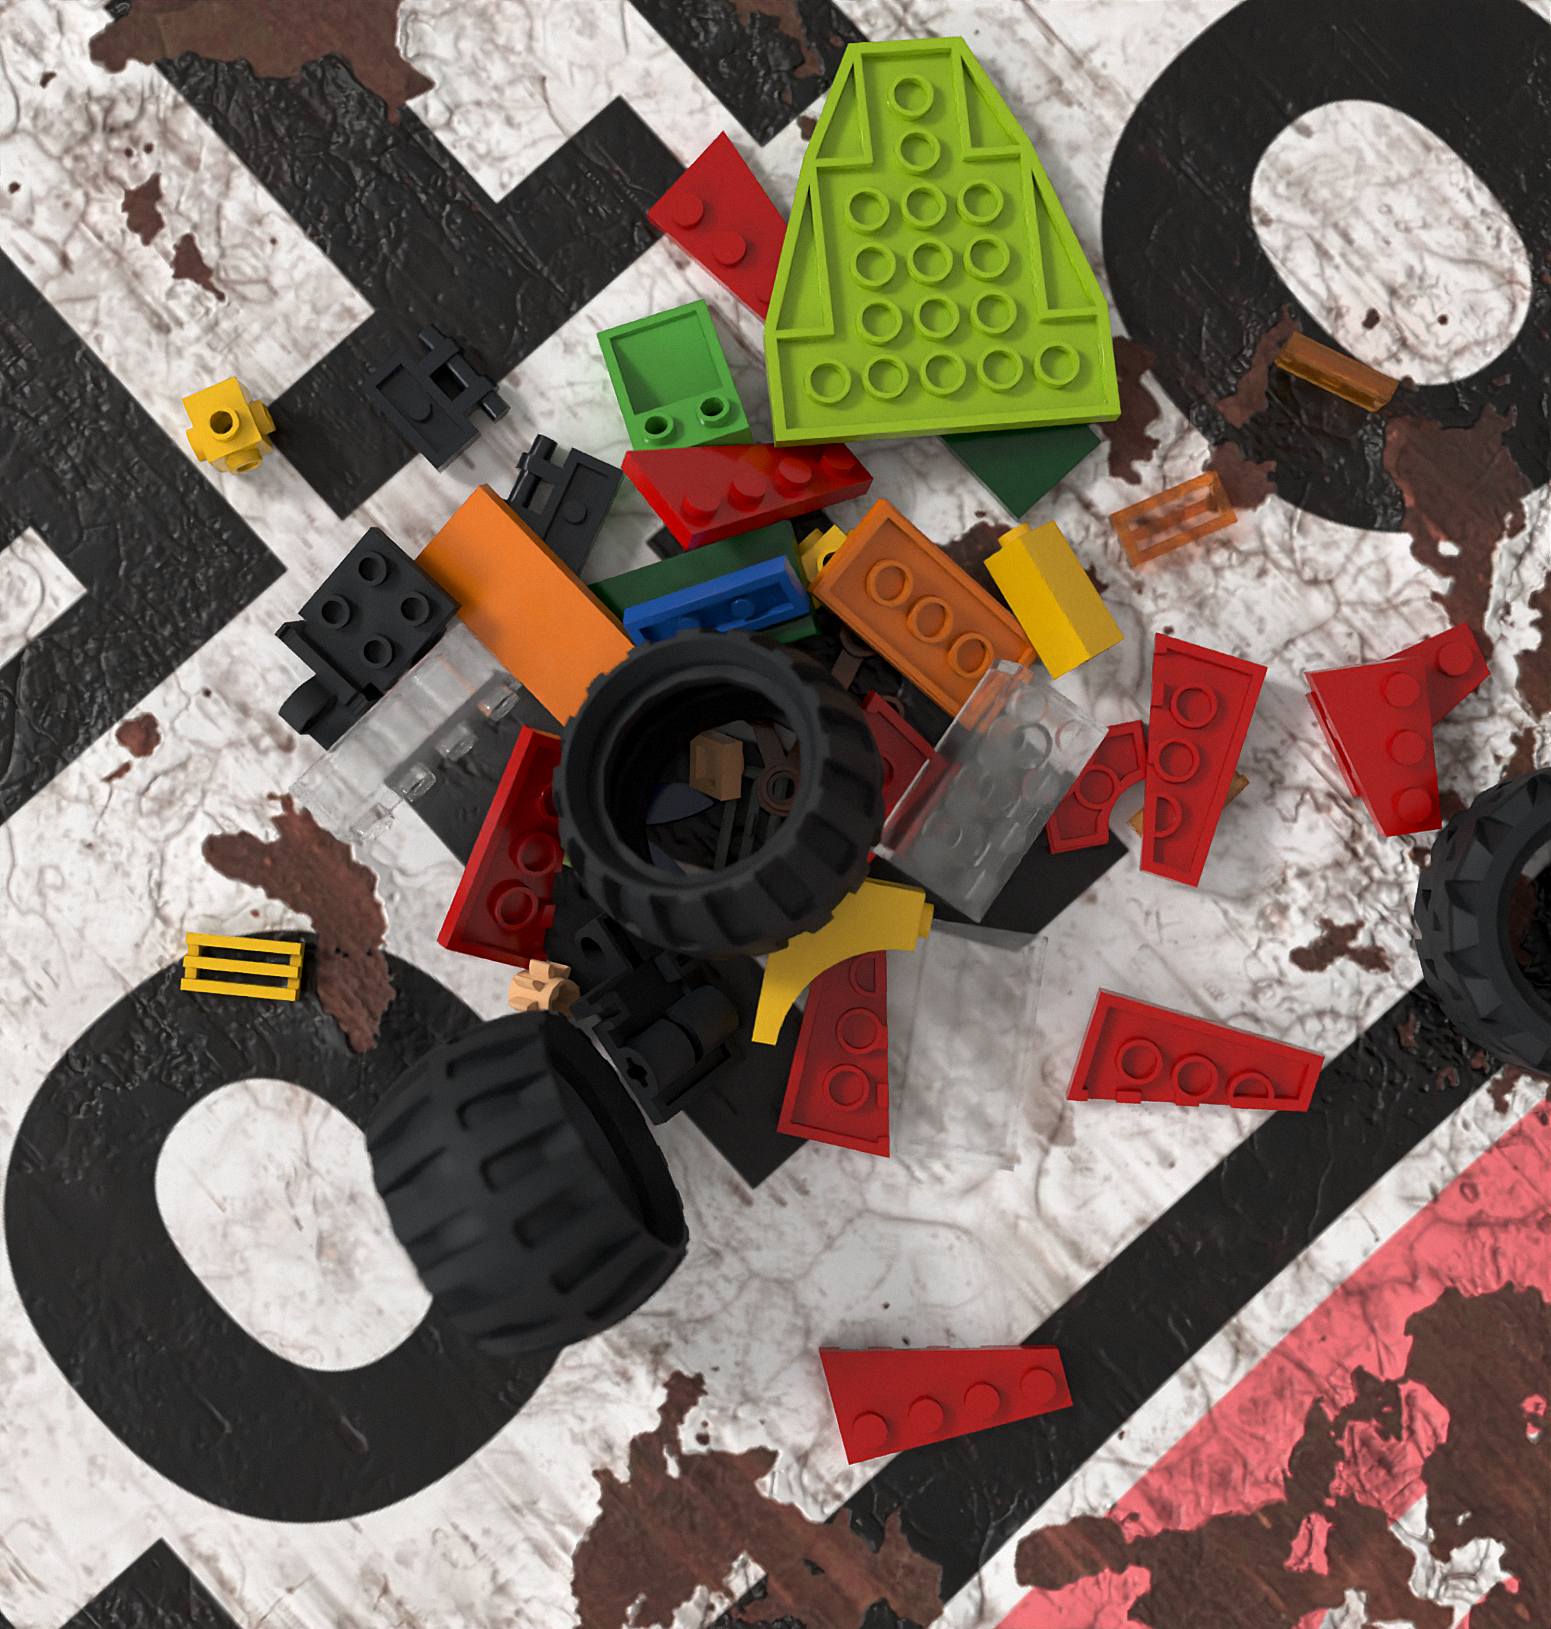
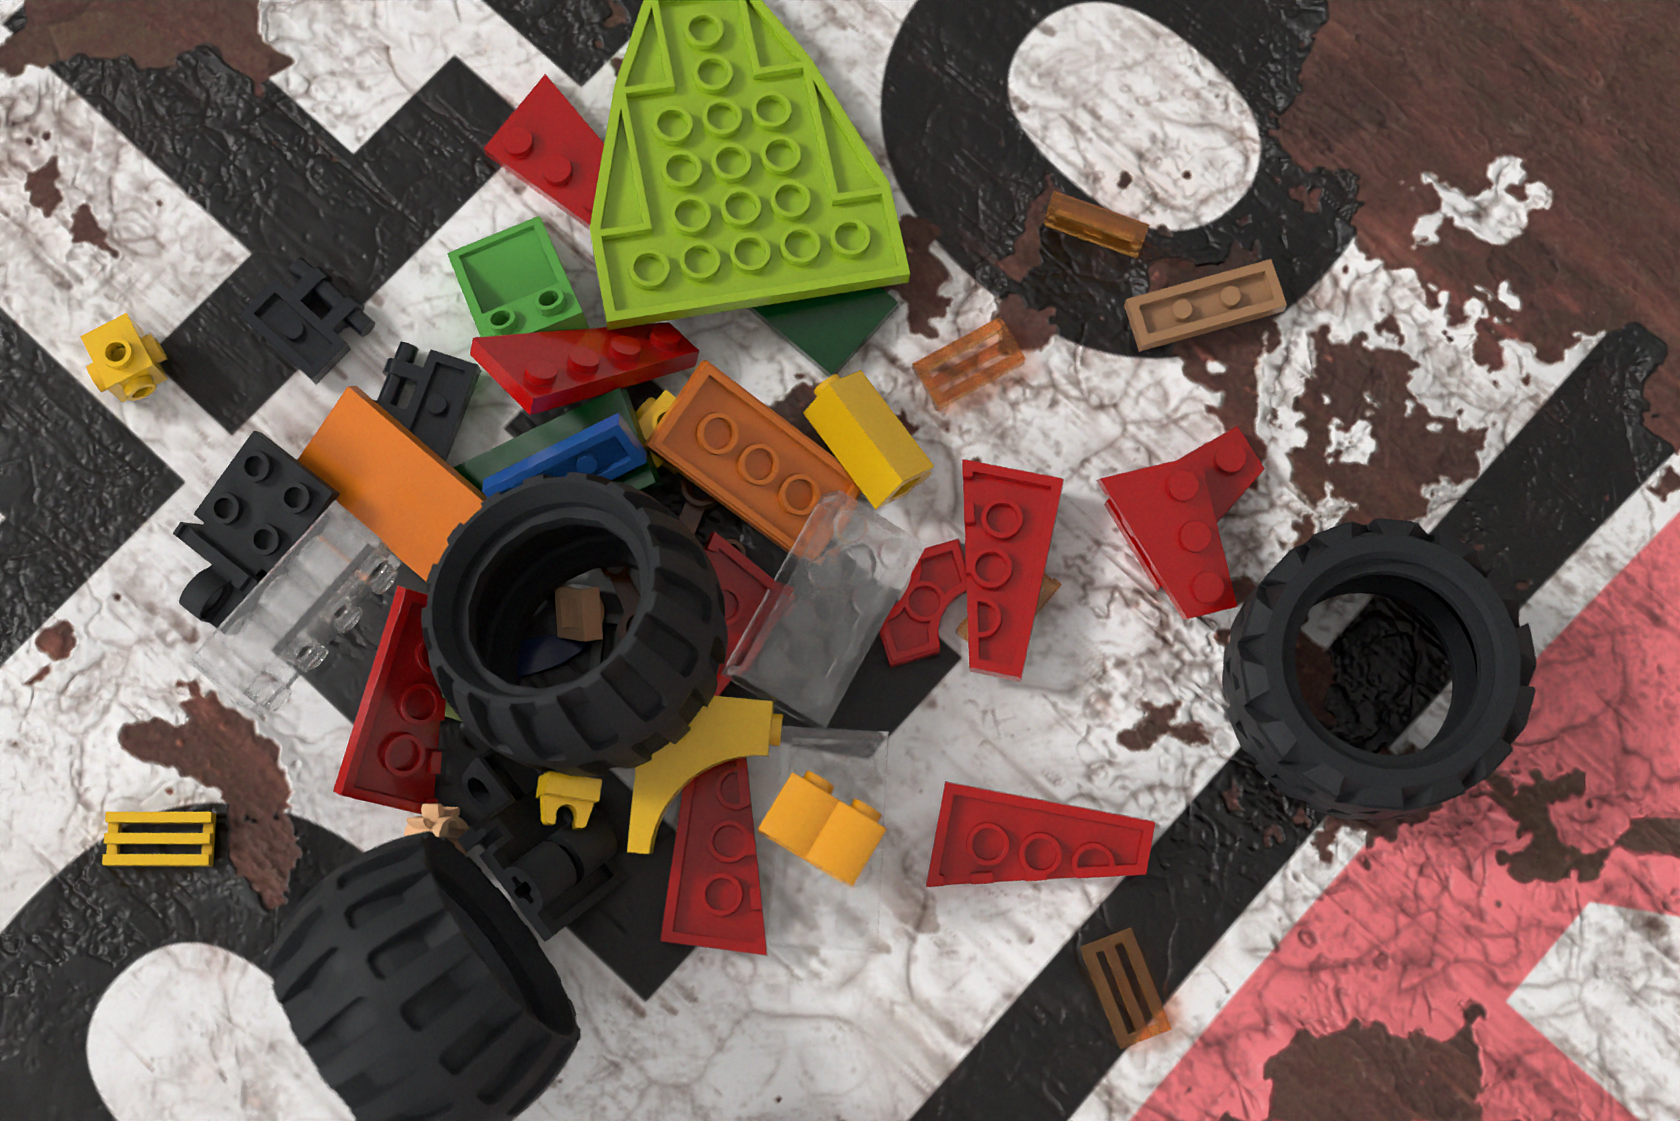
camera: 10 degrees left, 10 degrees down
none -> yellow tile [536,771,602,830]
none -> light orange brick [758,770,887,888]
none -> clear orange tile [1079,927,1172,1049]
none -> medium nougat plate [1124,259,1287,352]

